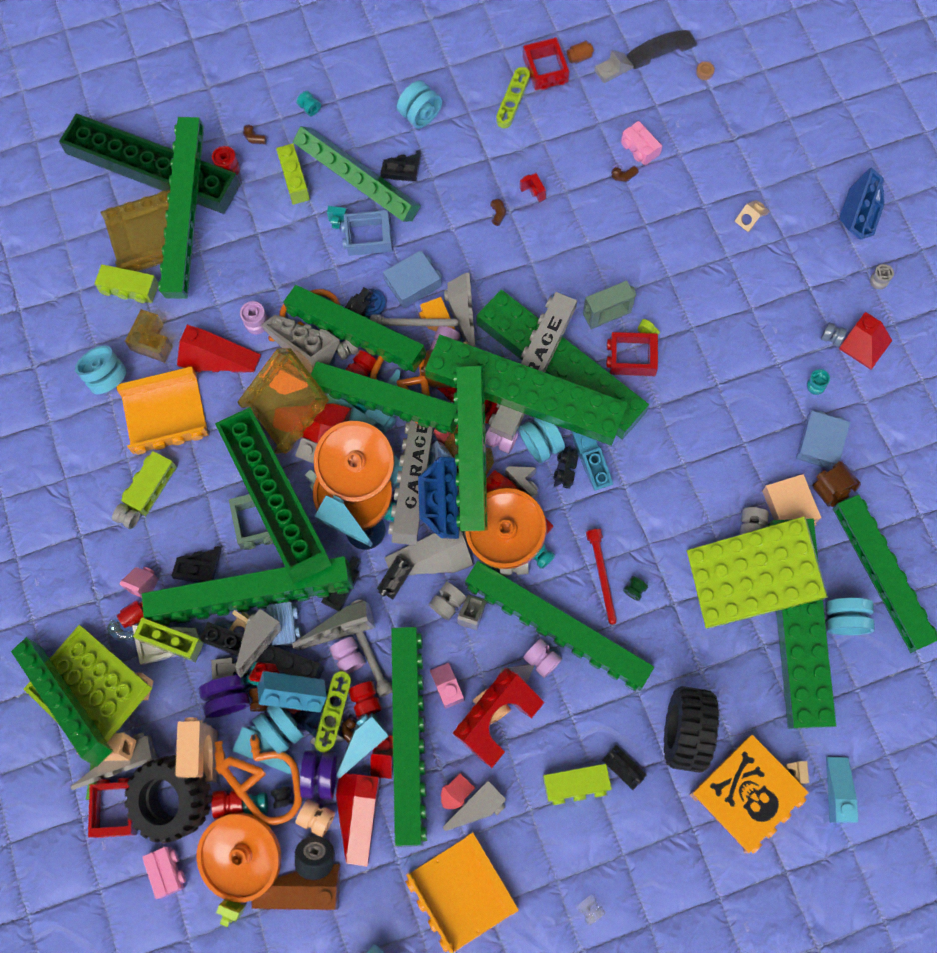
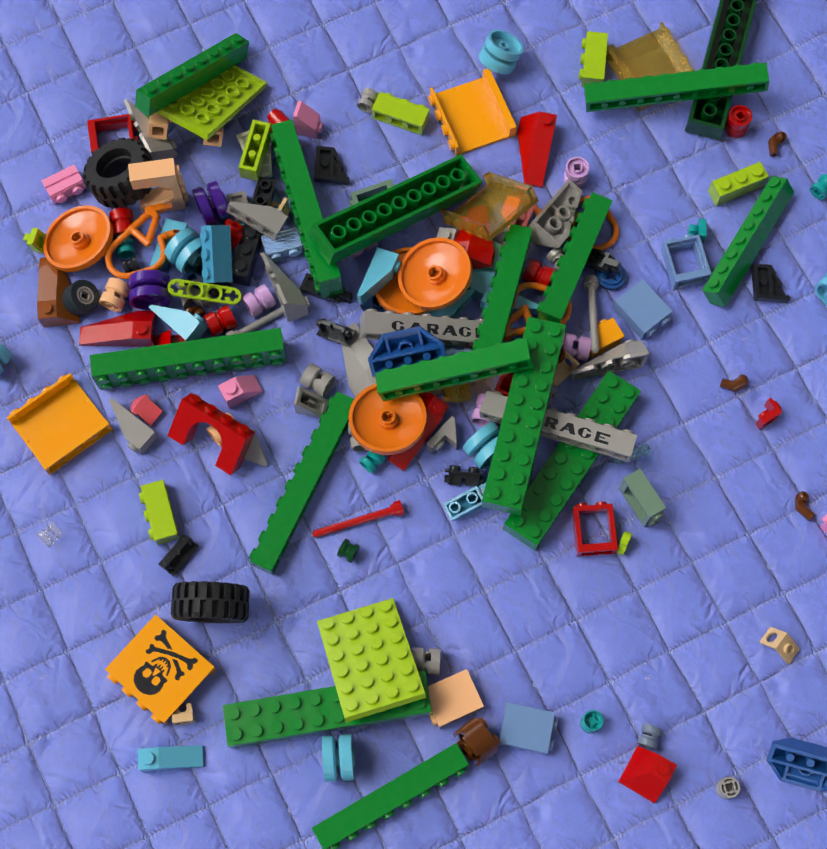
camera: 80 degrees right, 0 degrees up
clear light blue arm [107,620,135,641] -> none
clear yellow brick [125,309,173,363] -> none
lavender wheel [523,639,562,678] -> none

